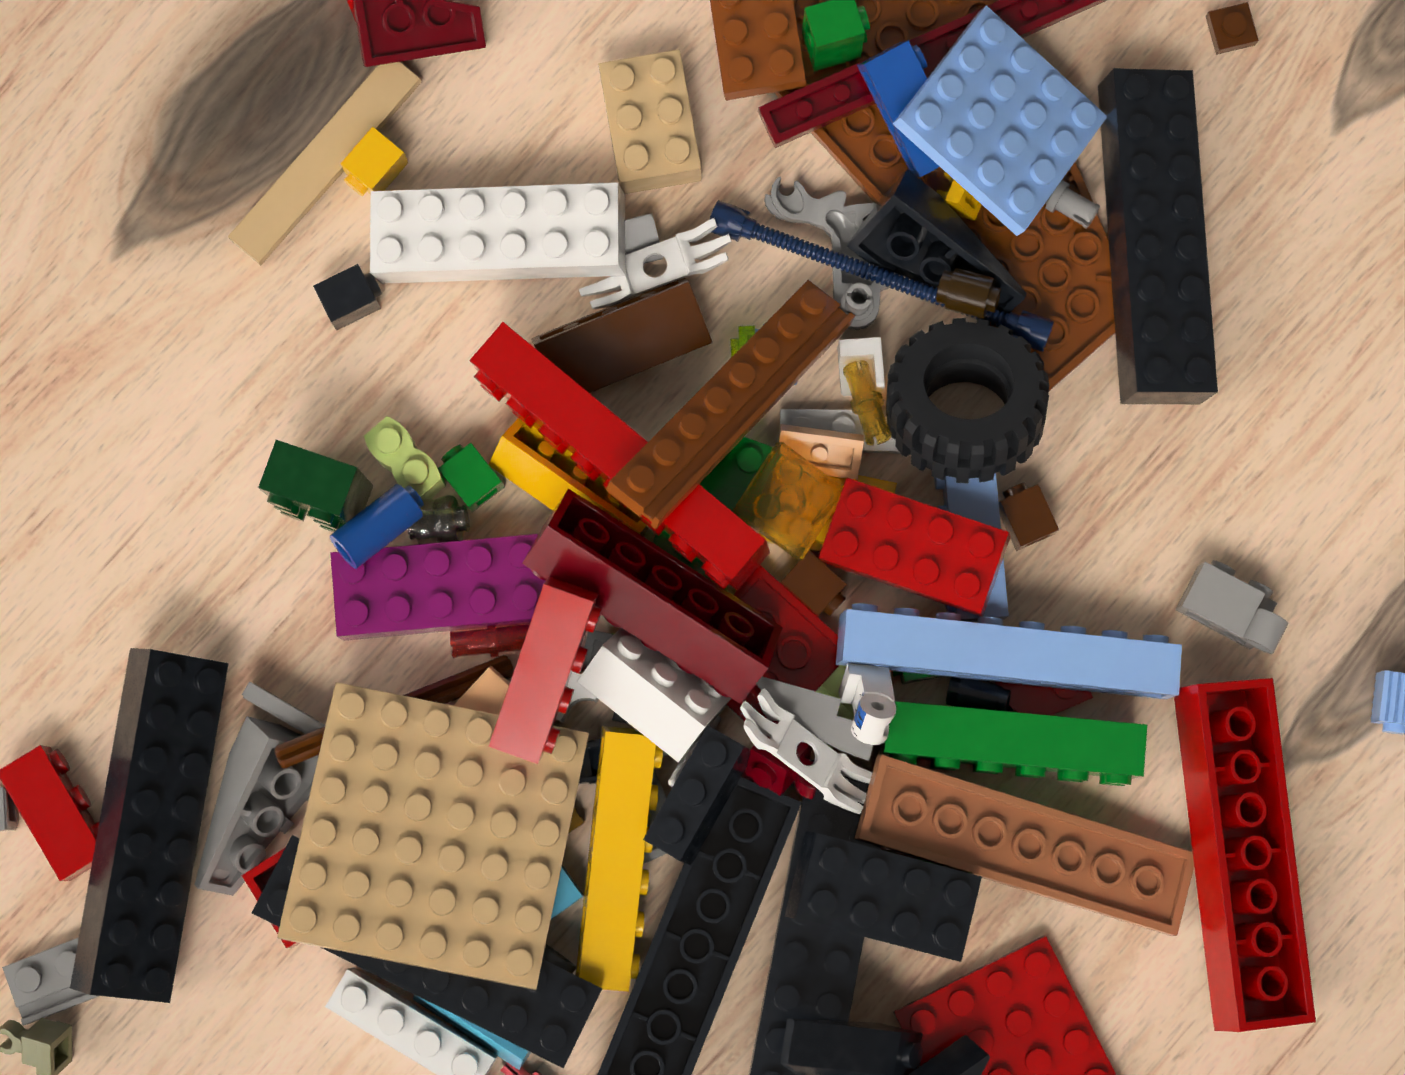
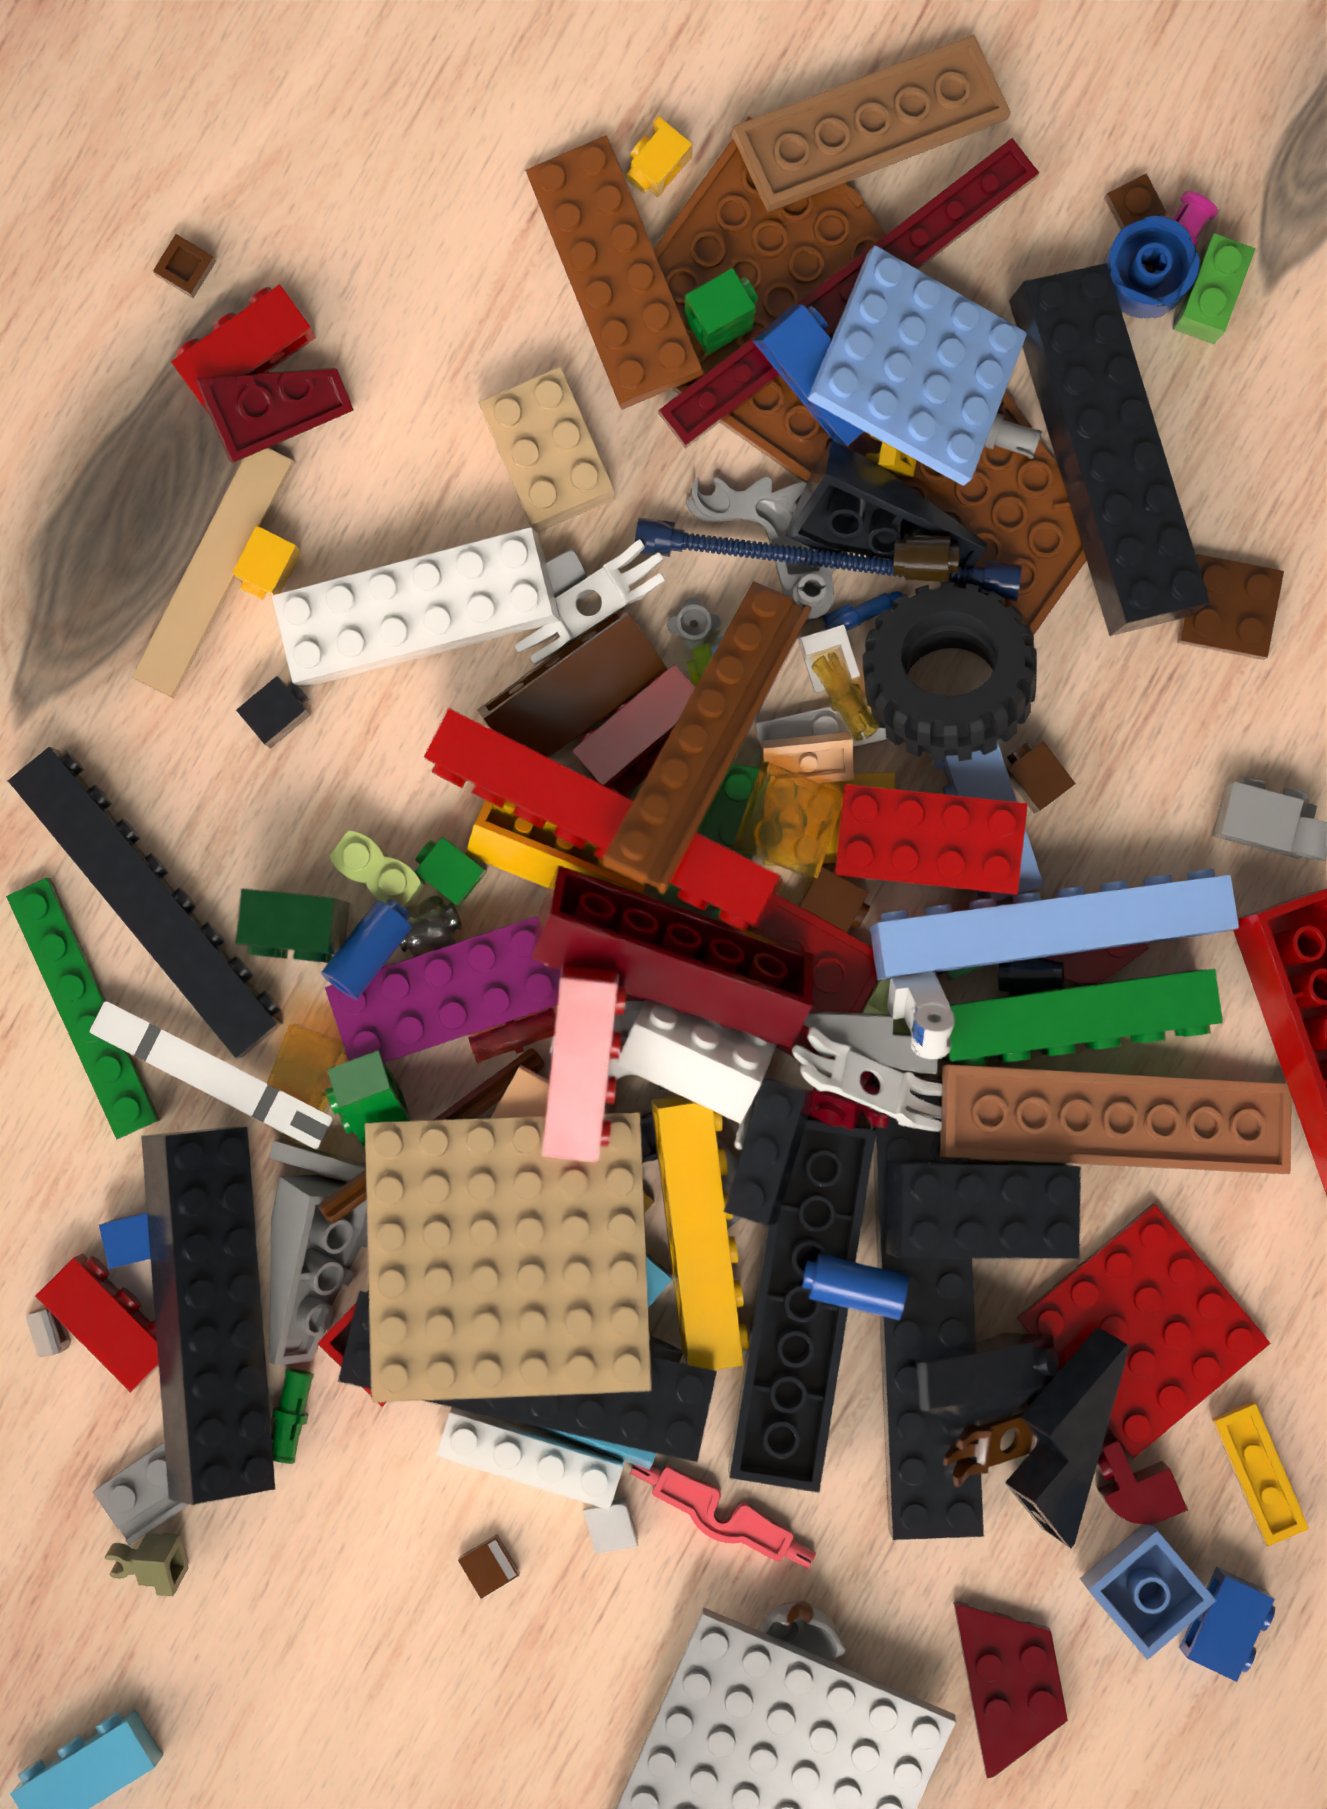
camera: 15 degrees left, 5 degrees up
none -> green plate [6,877,160,1140]
none -> black brick [8,747,283,1058]
none -> white sticker [90,1001,332,1149]
none -> blue brick [99,1212,150,1269]
none -> clear yellow brick [267,1023,348,1114]
none -> green pin [272,1368,314,1464]
none -> green brick [325,1050,411,1146]
none -> brick [572,664,695,796]
none -> light grey plate [667,598,721,651]
none -> blue brick [802,1254,909,1320]
none -> blue piece [822,591,903,631]
none -> blue brick [1102,216,1200,318]
none -> dark pink bush [1172,191,1218,248]
none -> bright green brick [1173,233,1256,344]
none -> reddish brown plate [1177,554,1284,660]

